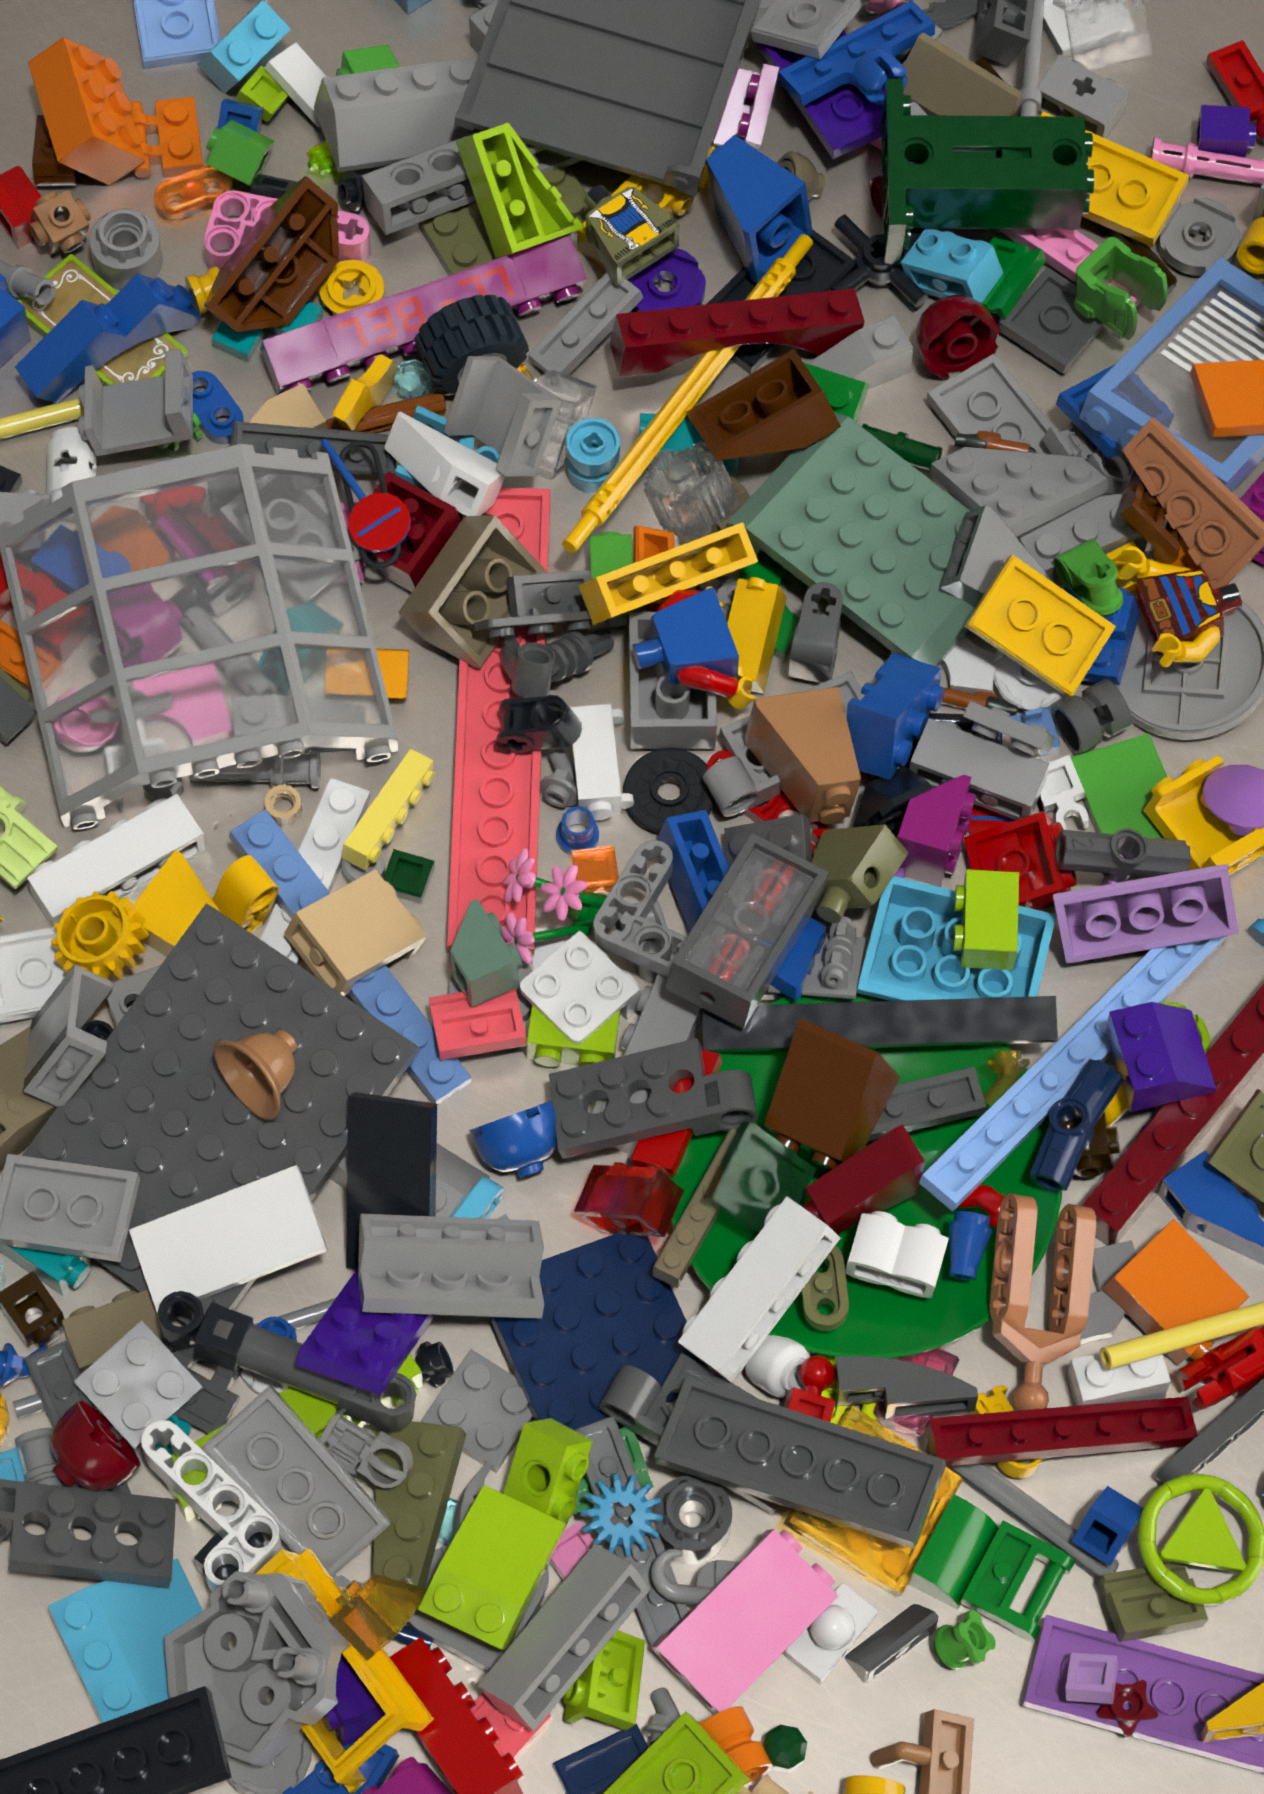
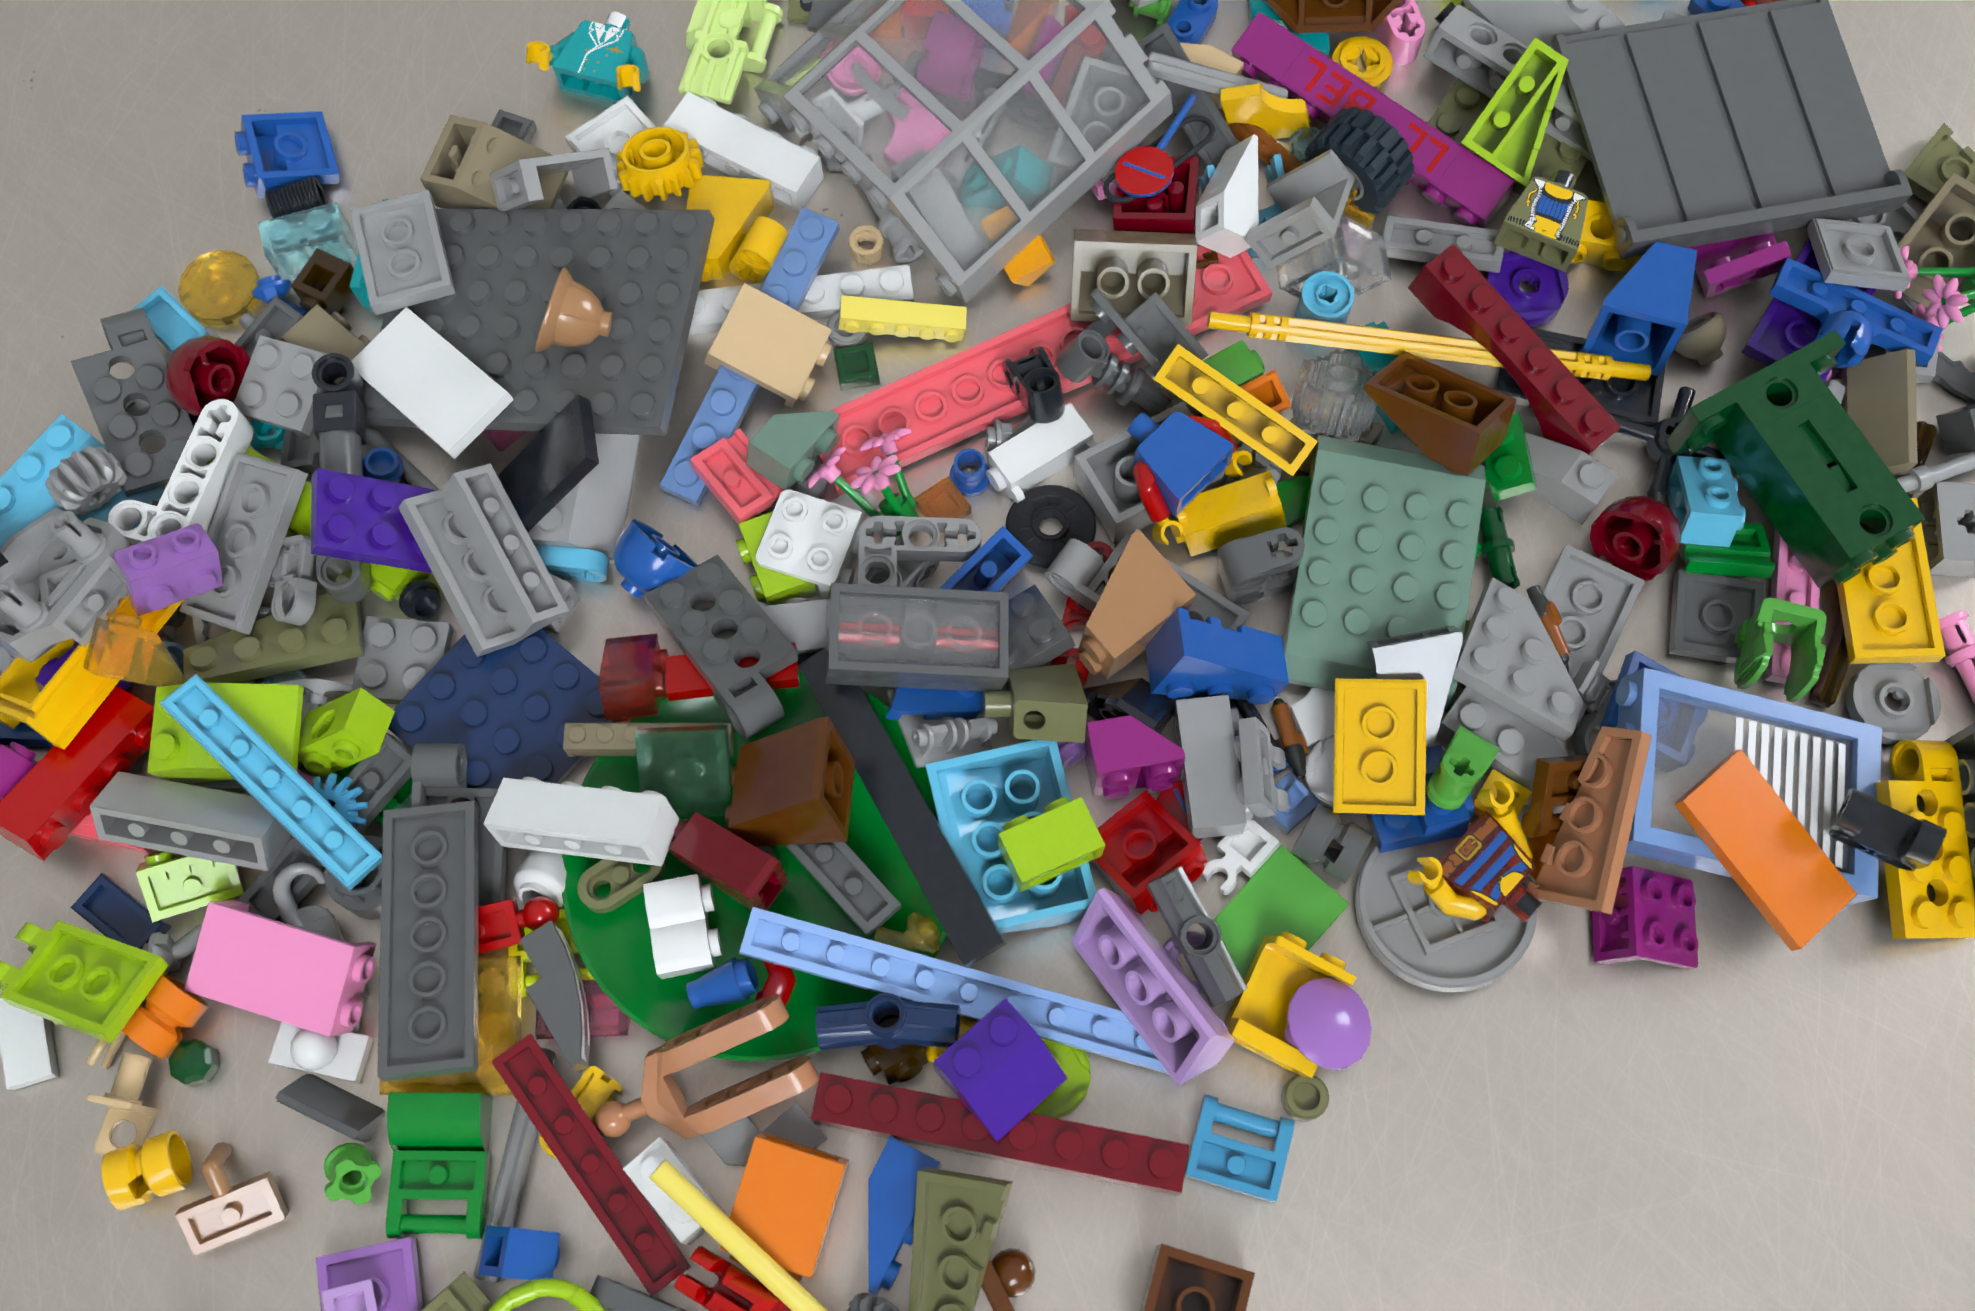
camera: 65 degrees right, 5 degrees up
none -> light grey gear [45,446,127,515]
none -> medium lavender bracket [113,523,223,616]
none -> medium azure tile [160,674,382,891]
none -> light grey axle [1144,52,1288,99]

